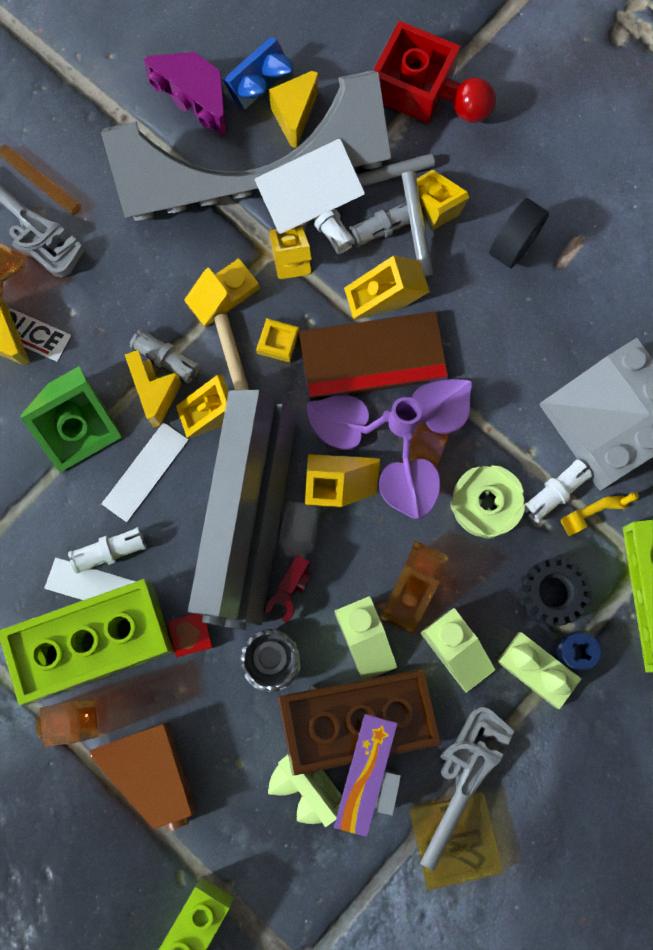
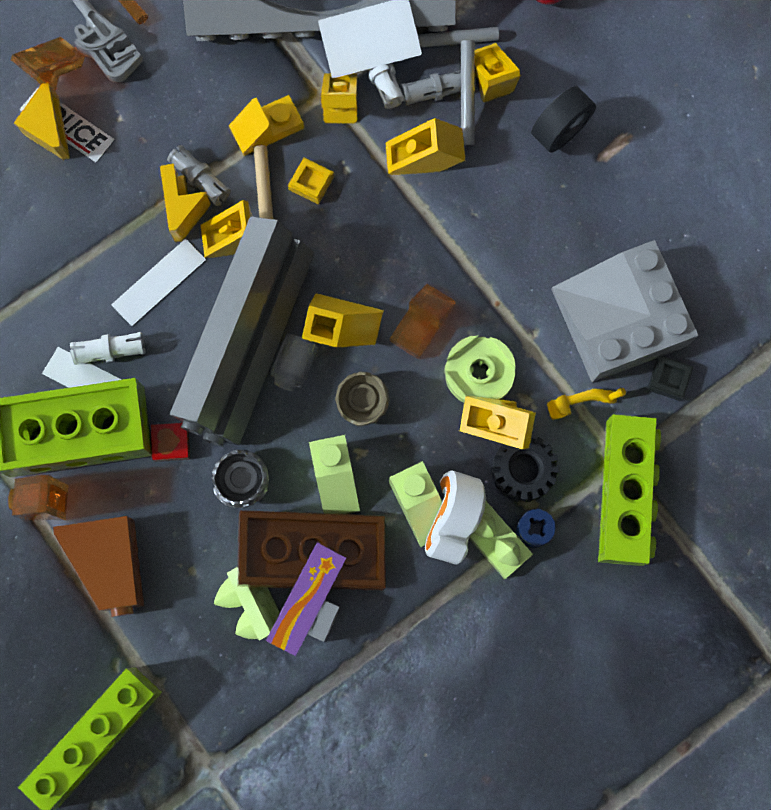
camera: 10 degrees right, 0 degrees up
bright green slope [20,366,122,473] -> none
dark red plate [265,555,312,623] -> none
reddish brown tile [299,311,448,401] -> none
medium lavender plant [307,379,472,519] -> none
clear orange slope [380,541,449,634] -> none
clear yellow tile [408,792,503,891] -> none
light grey piece [420,707,514,872] -> none
white pin [525,460,592,523] -> none
none -> dark tan hair [335,371,390,426]
none -> white animal [425,470,486,565]
none -> yellow slope [459,396,536,449]

